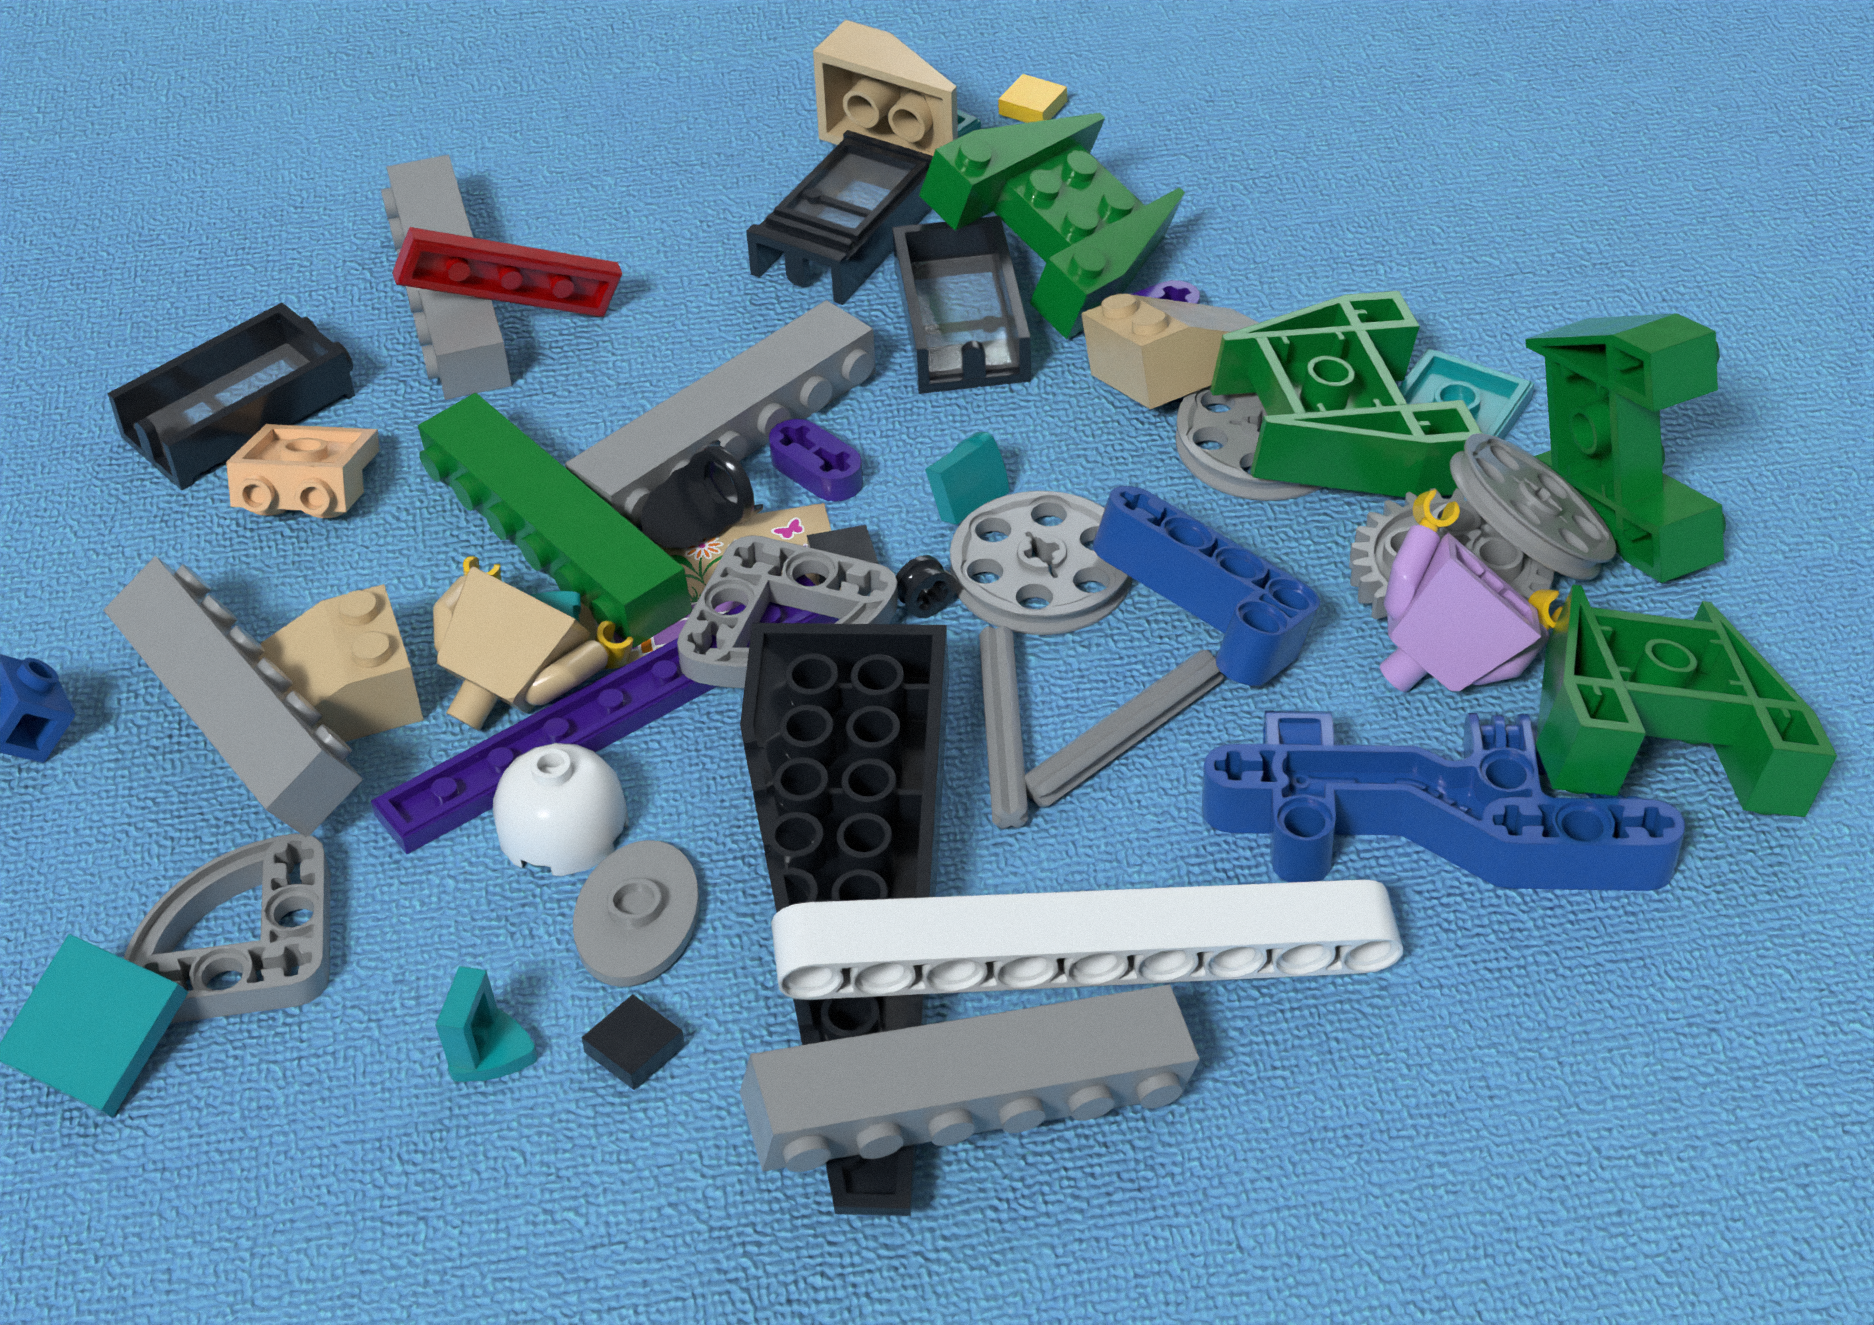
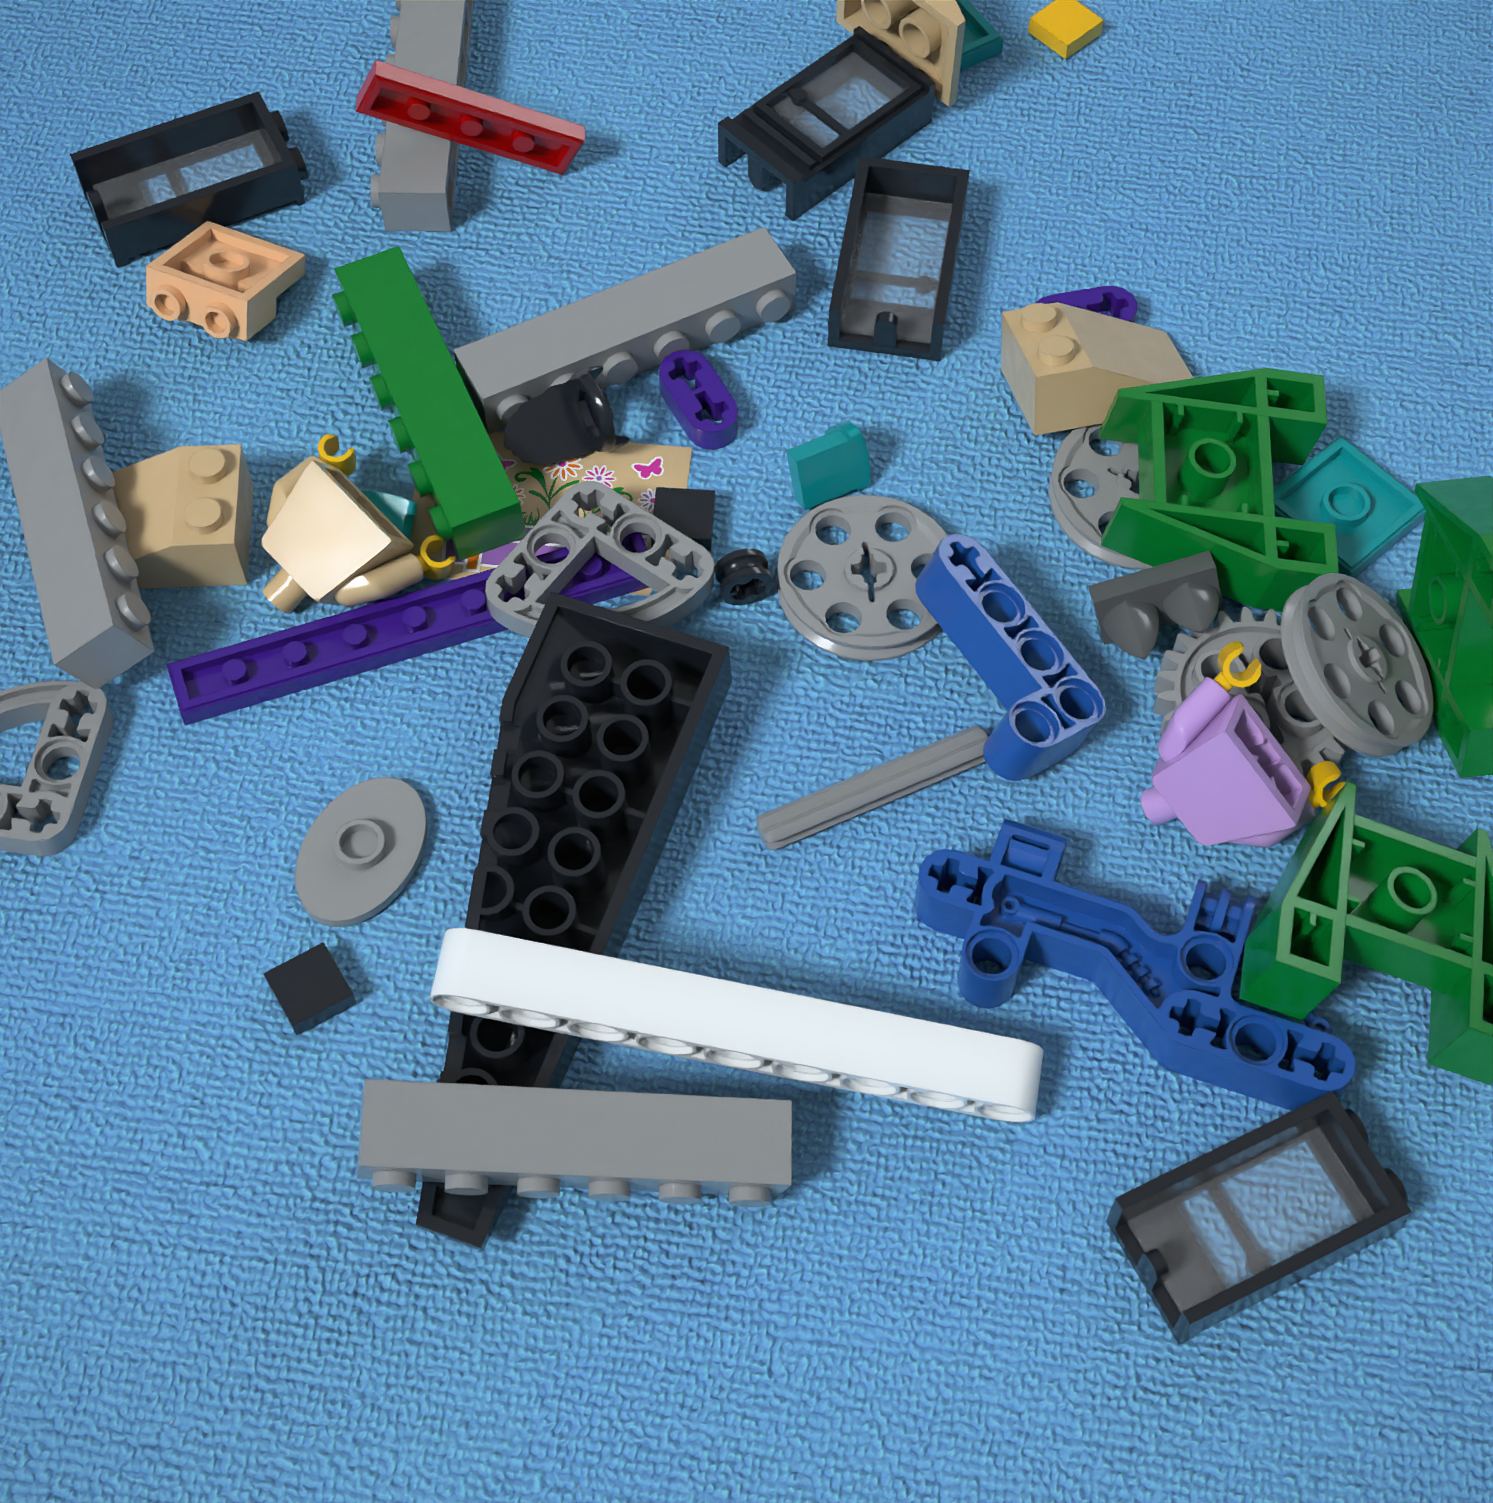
camera: 15 degrees right, 15 degrees up
teal tile [435,966,538,1082] -> none
white cylinder [493,743,629,876] -> none
green wedge [919,113,1185,340] -> none
light grey axle [979,625,1028,829] -> none
none -> dark grey tile [1088,551,1224,660]
none -> door [1106,1091,1412,1345]

